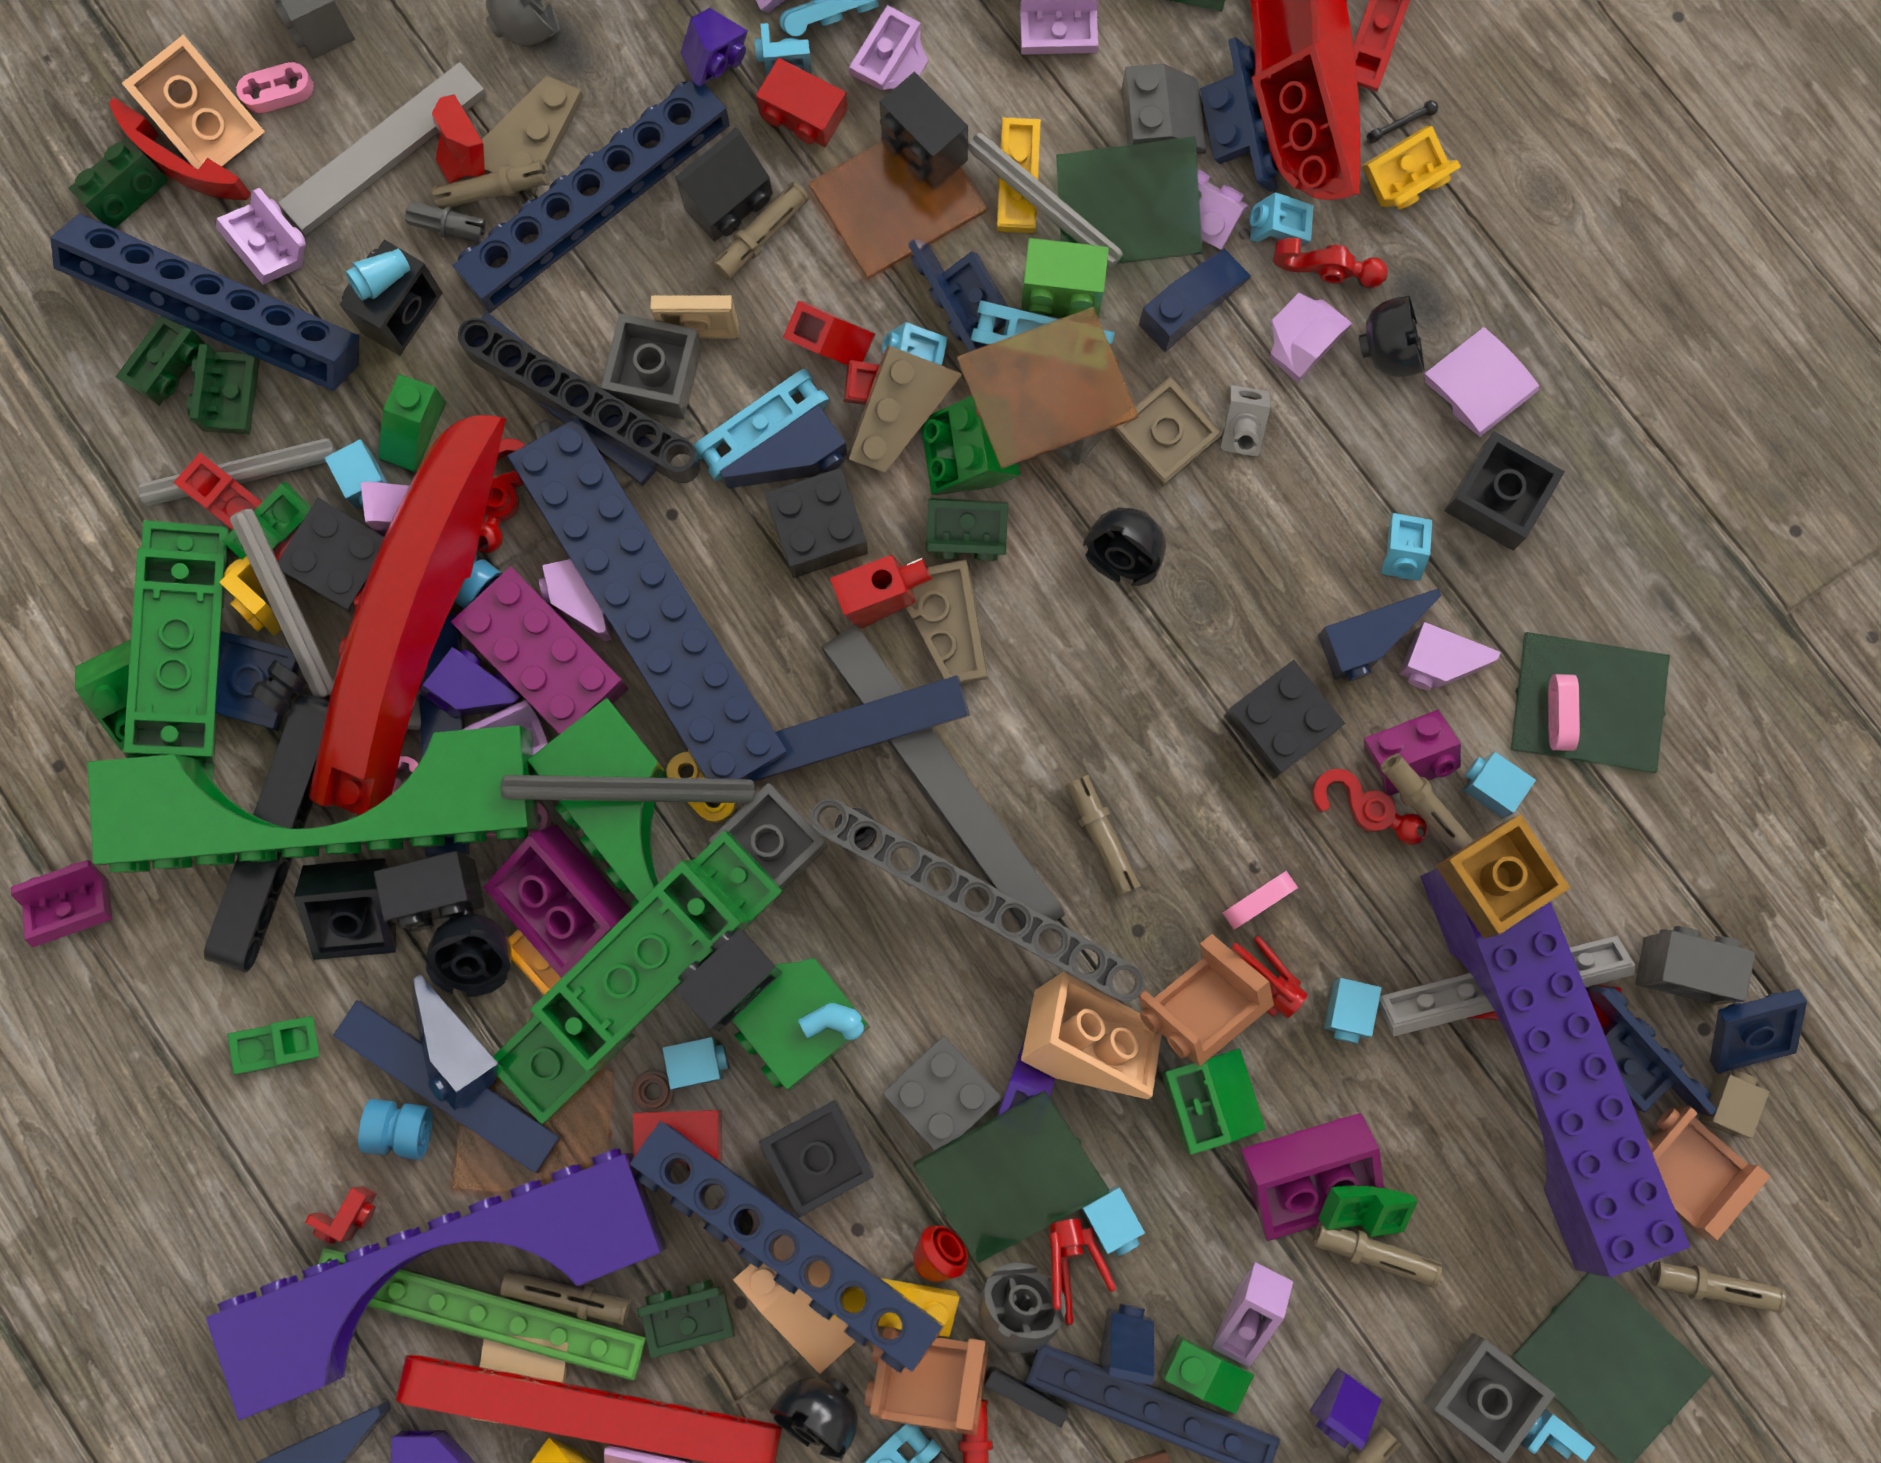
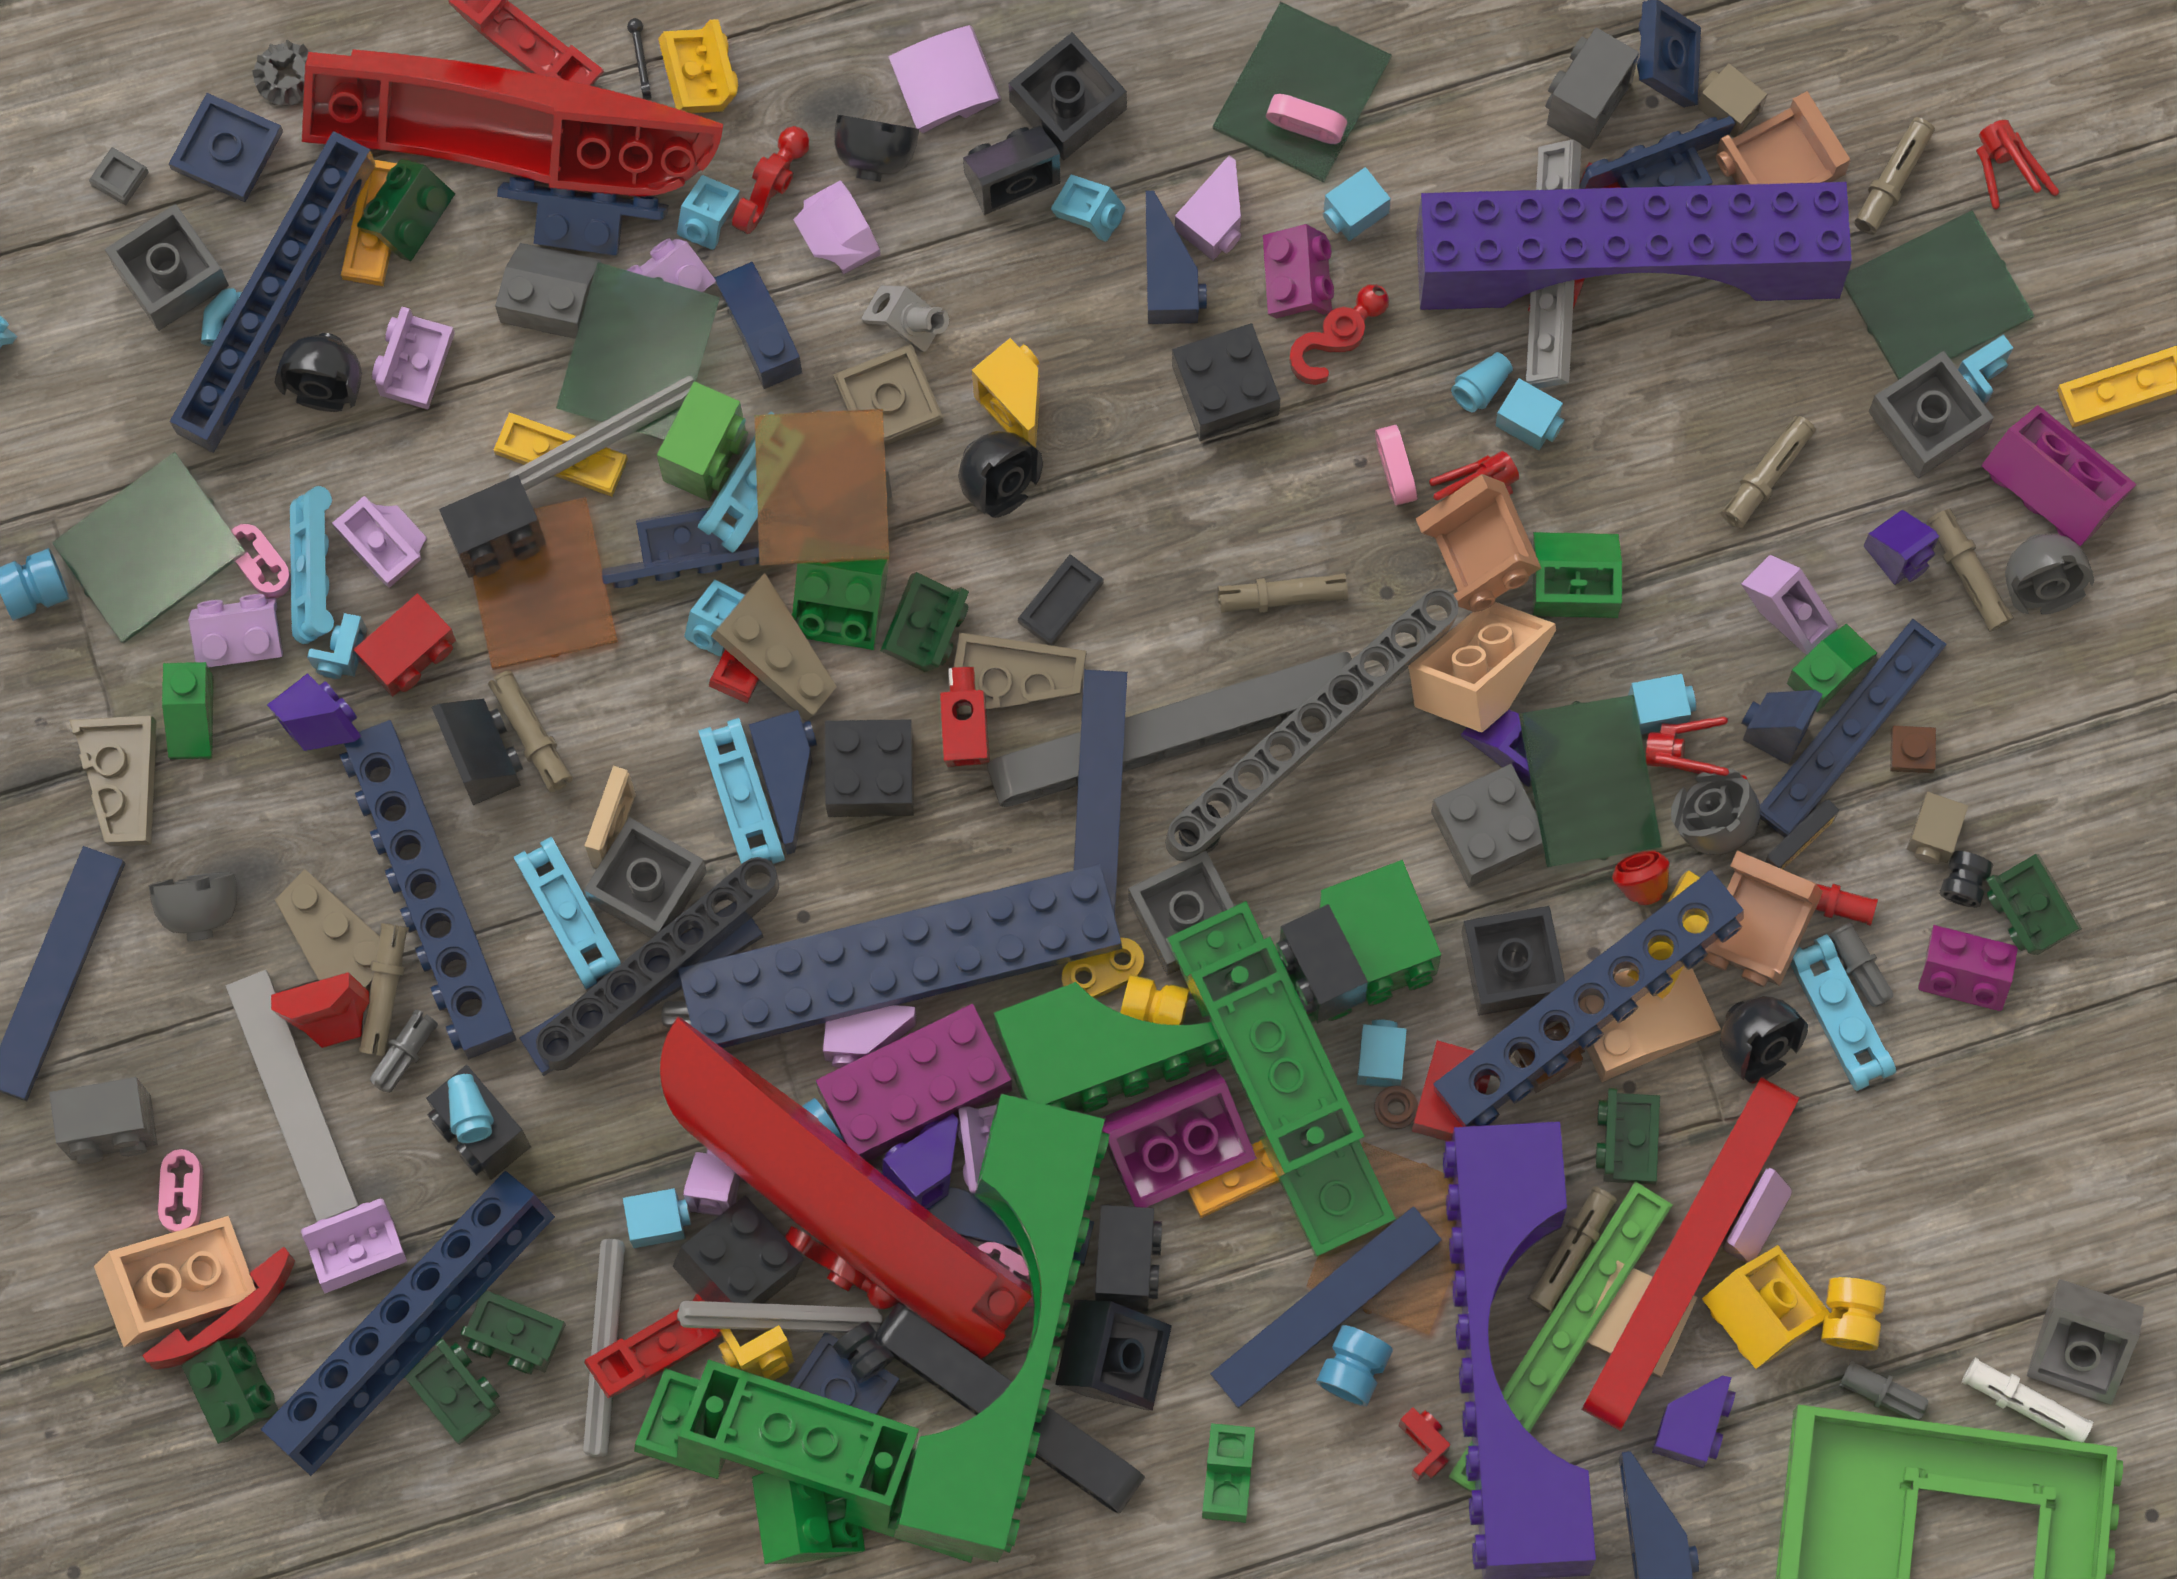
camera: 70 degrees left, 5 degrees down
green slope [222,482,311,559] -> none
green slope [378,374,447,473] -> none
slope [412,975,498,1111] -> none
black cylinder [426,914,511,997] -> none
dark grey axle [501,775,755,803] -> none
red slope [783,301,876,365] -> none
medium azure arm [798,1003,864,1040] -> none
magenta slope [1241,1113,1384,1241] -> none
green slope [1318,1186,1418,1237] -> none
dark tan pin [1381,753,1474,854] -> none
pearl gold brick [1436,814,1571,939] -> none
none -> medium azure plate [513,837,621,989]
none -> black slope [963,126,1061,215]
none -> yellow slope [972,338,1040,448]
none -> black tile [1018,554,1104,646]
none -> yellow wheel [1120,975,1190,1025]
none -> medium azure cone [1451,352,1513,412]
none -> red plant [1976,119,2059,209]

